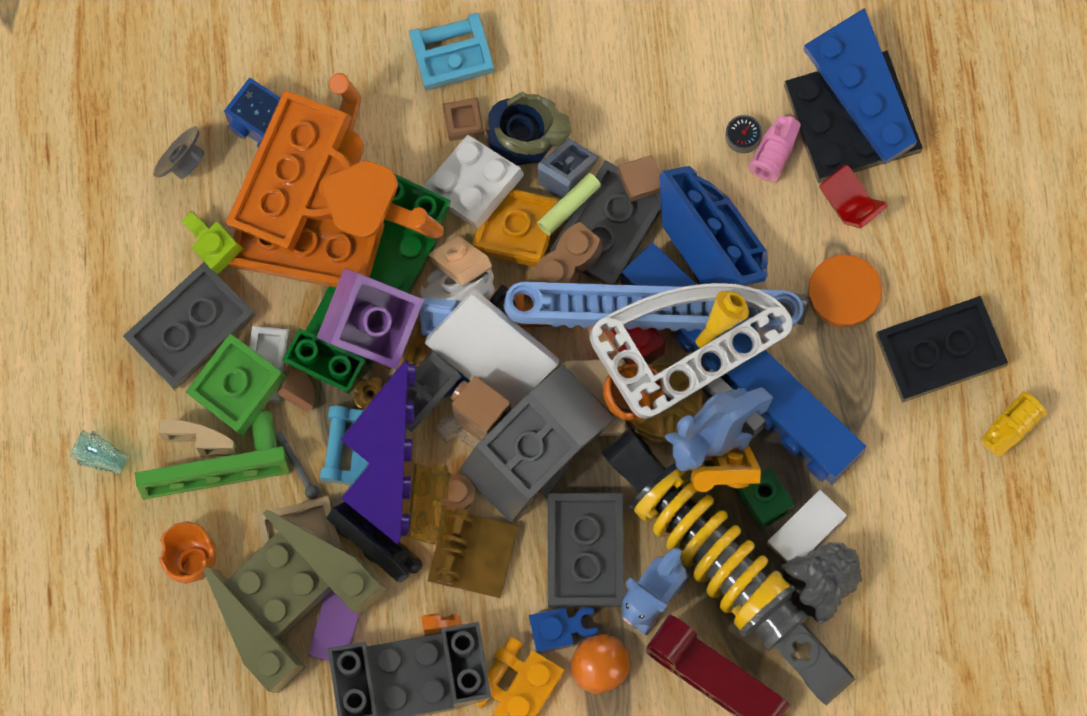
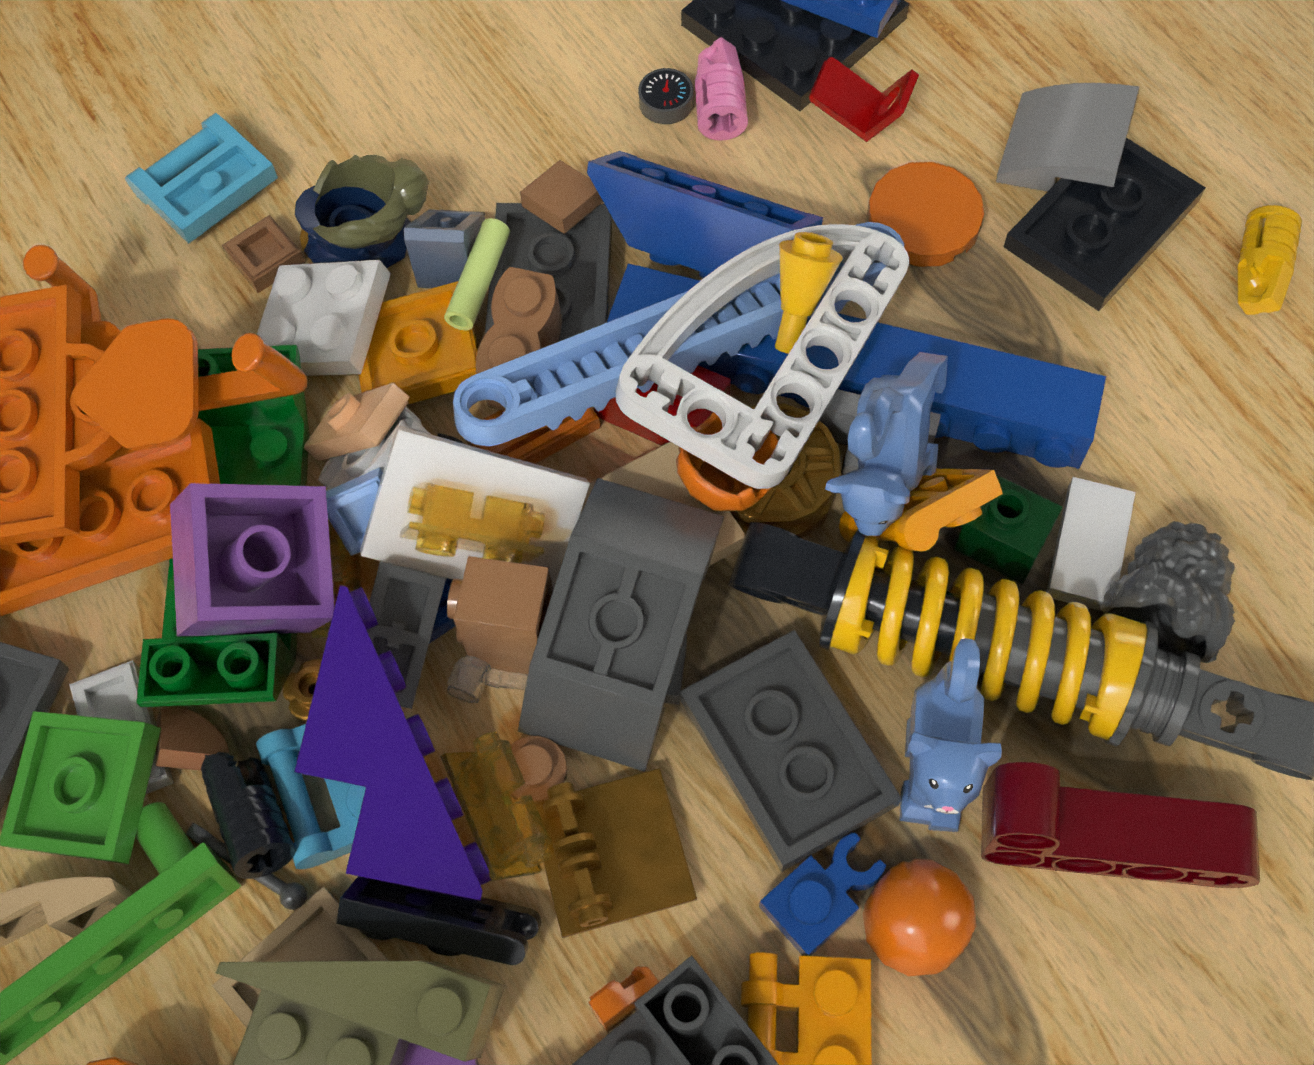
camera: 30 degrees left, 10 degrees down
none -> black hinge [201,752,296,879]
none -> clear yellow hinge [400,482,545,564]
none -> light grey slope [996,83,1139,192]

